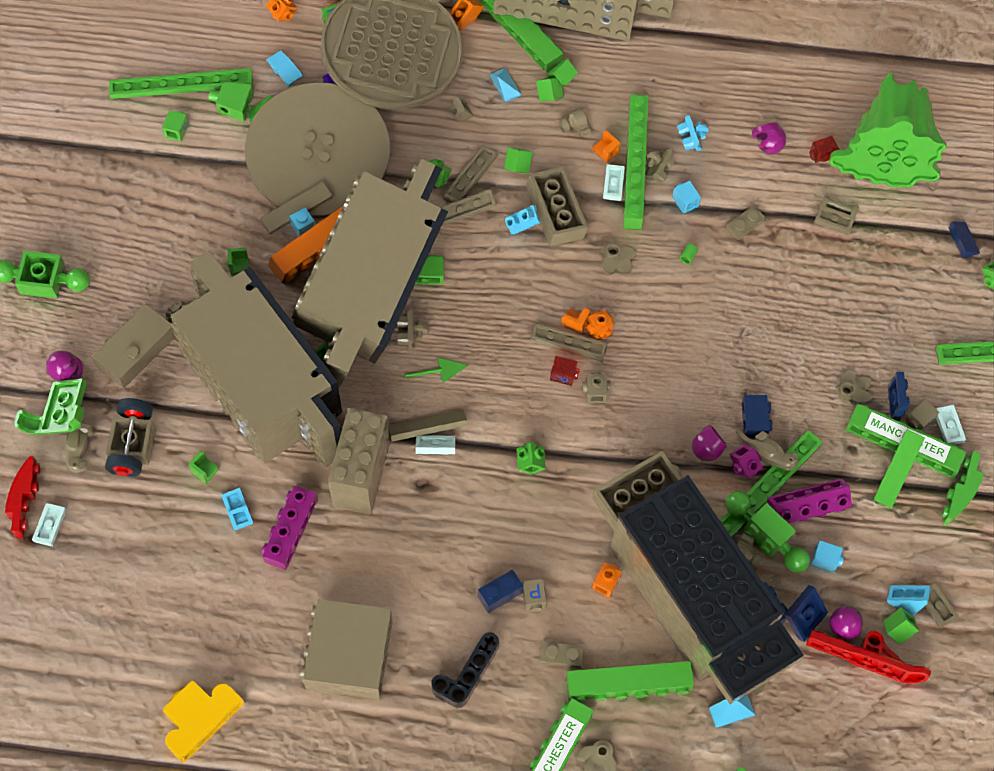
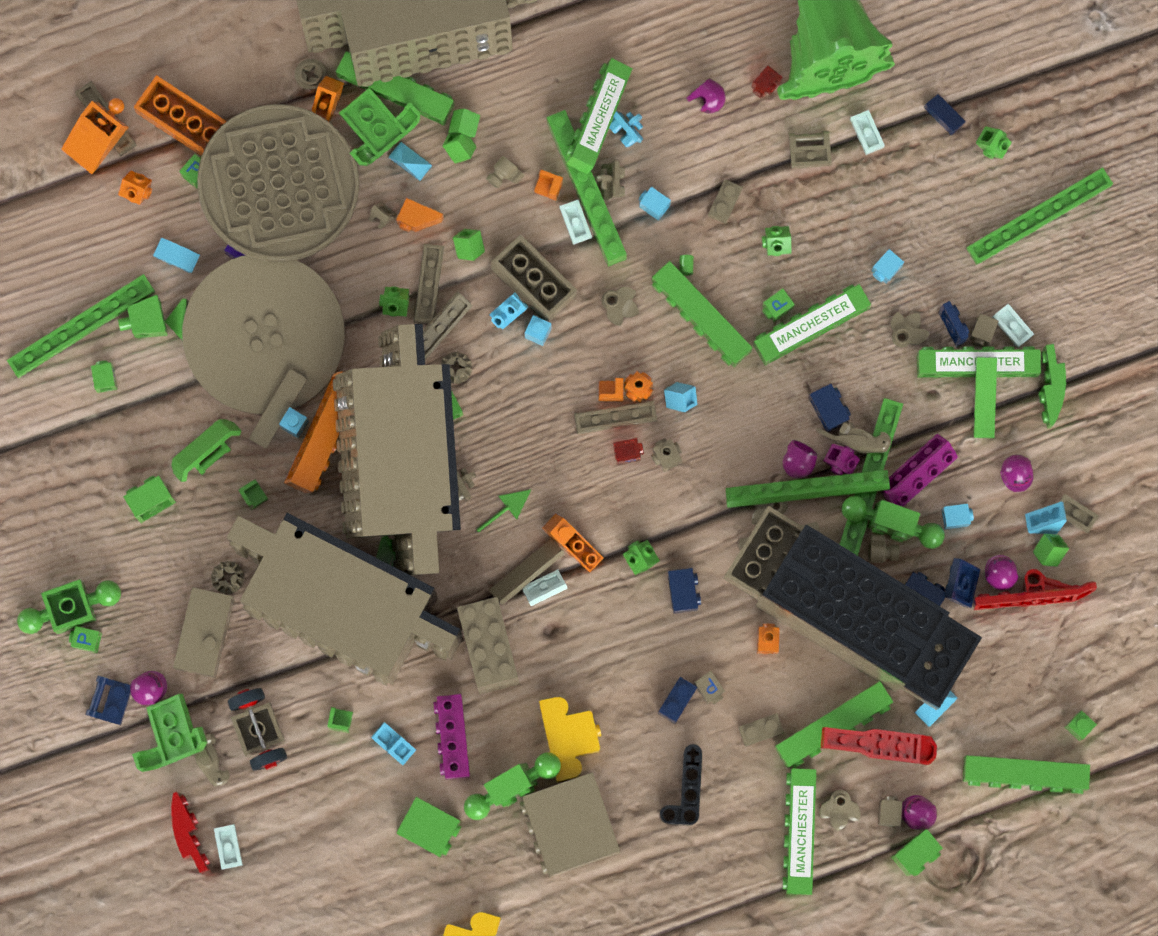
camera: 25 degrees left, 15 degrees up
none -> bright green brick [69,626,102,654]
none -> dark blue plate [85,676,131,726]
none -> bright green brick [123,476,176,523]
none -> bright green piece [172,419,241,482]
none -> bright green piece [339,88,420,166]
none -> orange slope [396,198,444,232]
none -> bright green panel [396,797,462,858]
none -> dark tan gear [441,351,472,384]
none -> bright green brick [464,752,561,820]
none -> medium azure brick [525,315,552,346]
none -> yellow brick [539,697,601,783]
none -> orange slope [542,513,603,572]
none -> bright green brick [566,58,633,174]
none -> bright green brick [652,261,753,367]
none -> medium azure panel [664,382,698,412]
none -> dark blue brick [668,568,701,614]
none -> bright green plate [726,470,890,508]
none -> bright green brick [753,284,871,366]
none -> bright green brick [762,226,792,256]
none -> bright green brick [762,289,795,322]
none -> red piece [821,727,937,765]
none -> light aqua plate [850,110,885,155]
none -> medium azure brick [872,249,904,284]
none -> magenta helmet [1000,454,1034,492]

